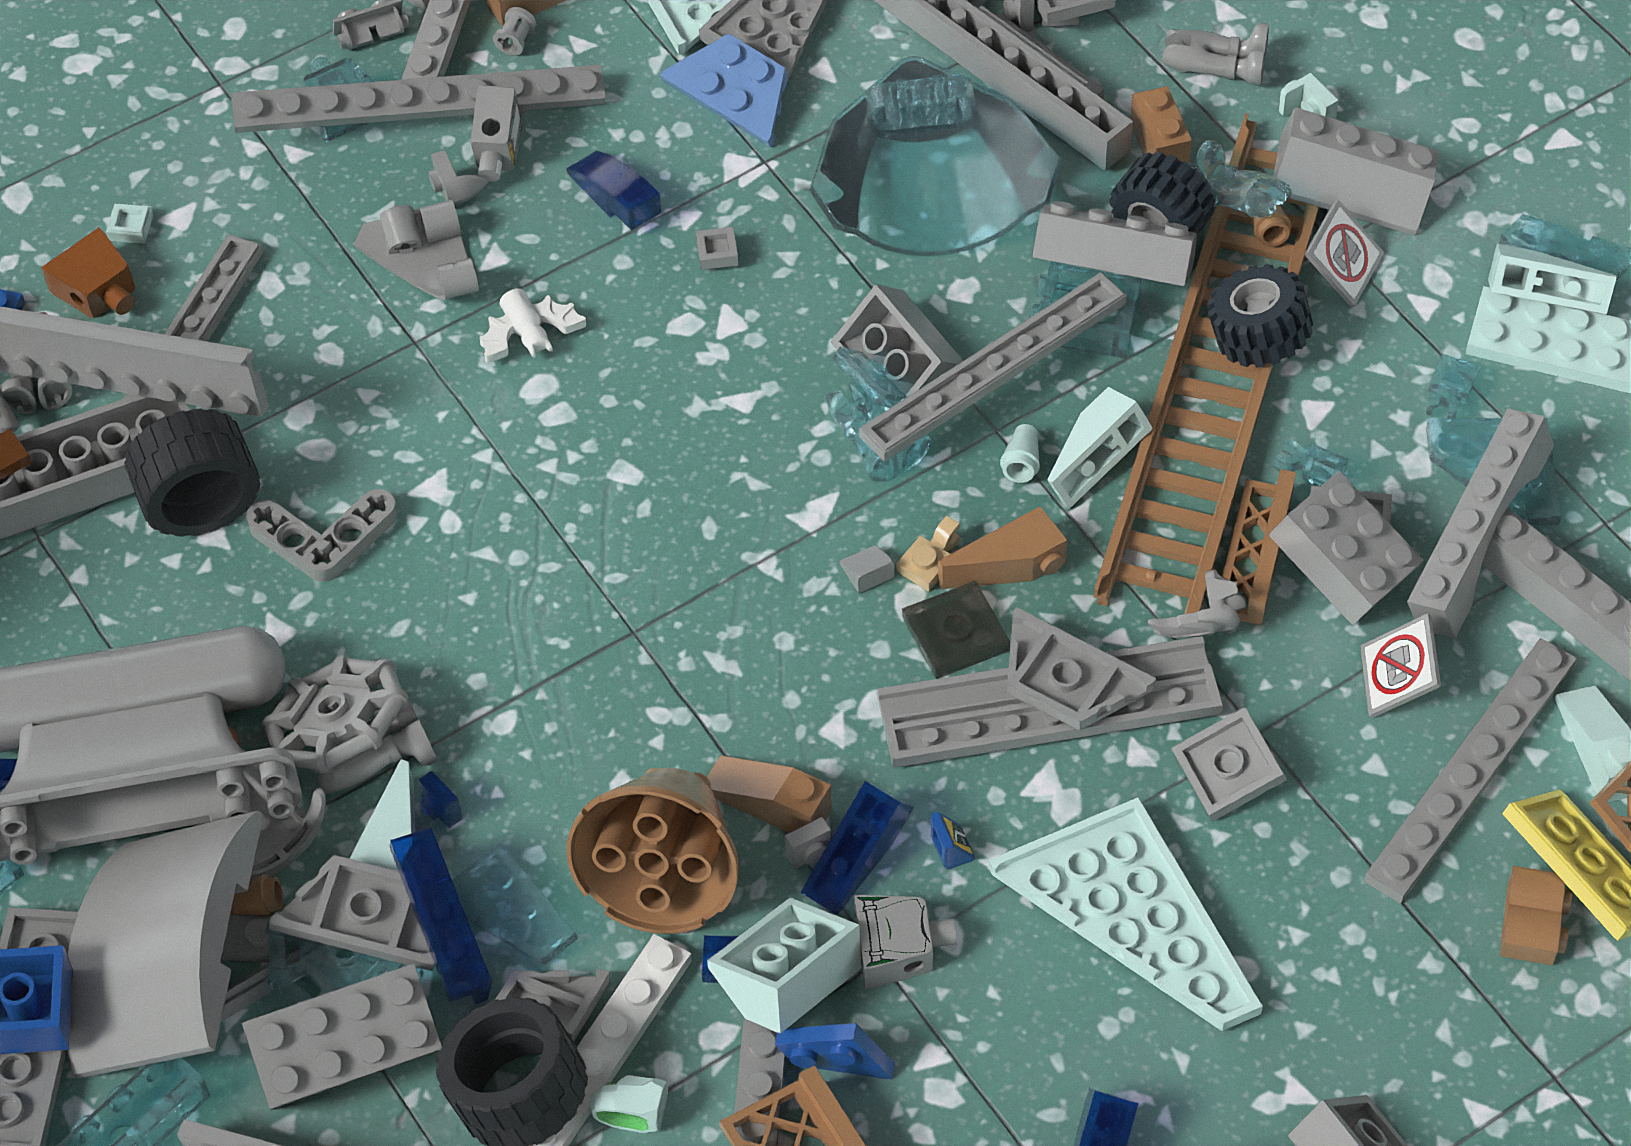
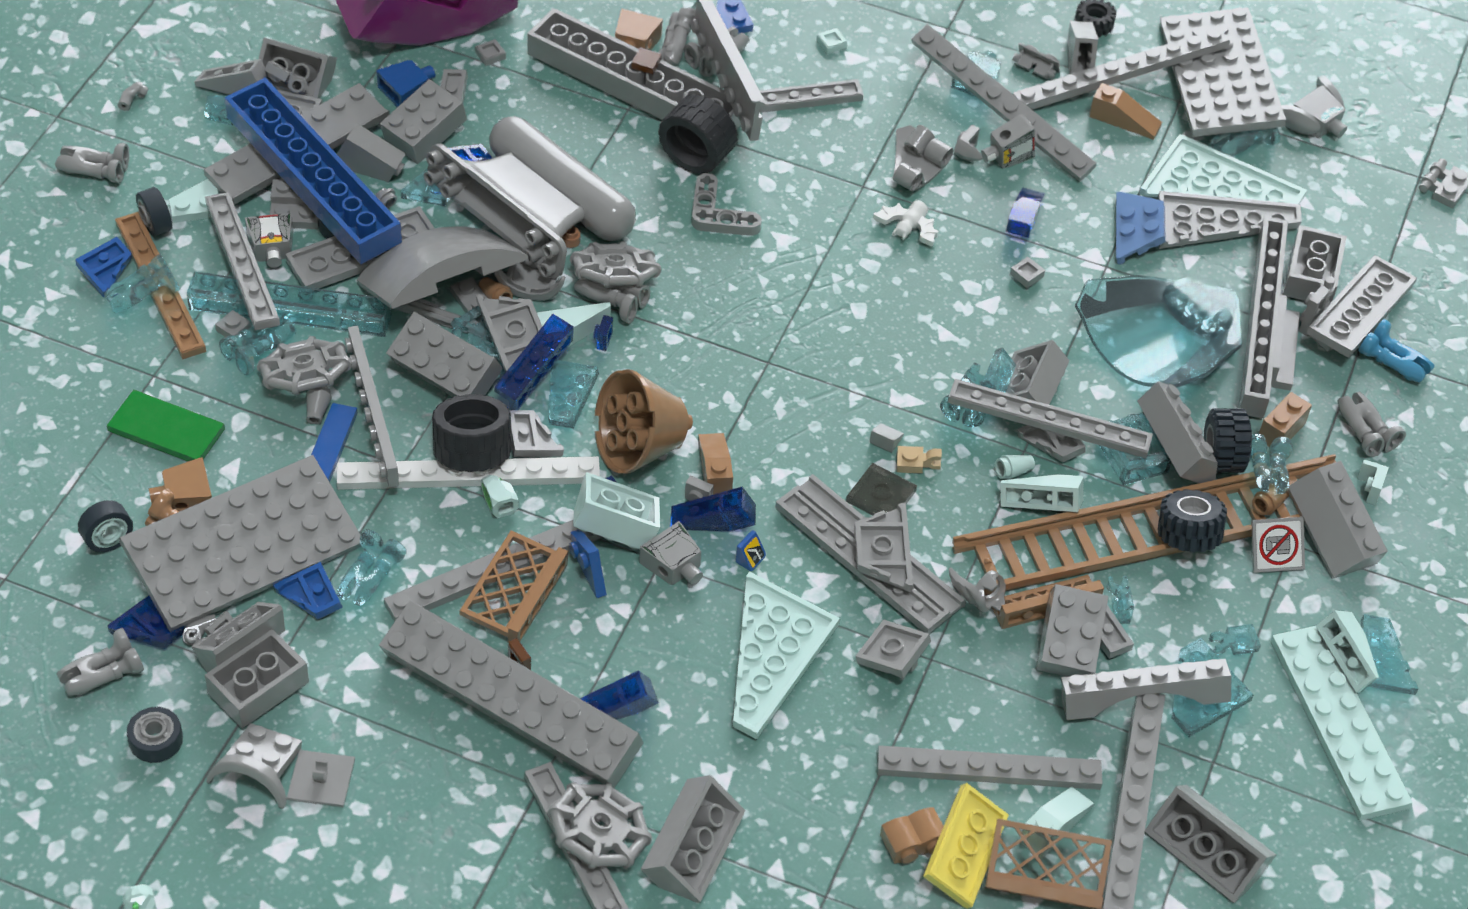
camera: 50 degrees right, 5 degrees down
dark orange torso [41,227,135,318] -> none
light grey bush [493,7,537,56] -> none
medium nougat slope [938,506,1067,589] -> none
piece [1360,613,1441,718] -> none
none -> light grey wing [1017,425,1085,462]

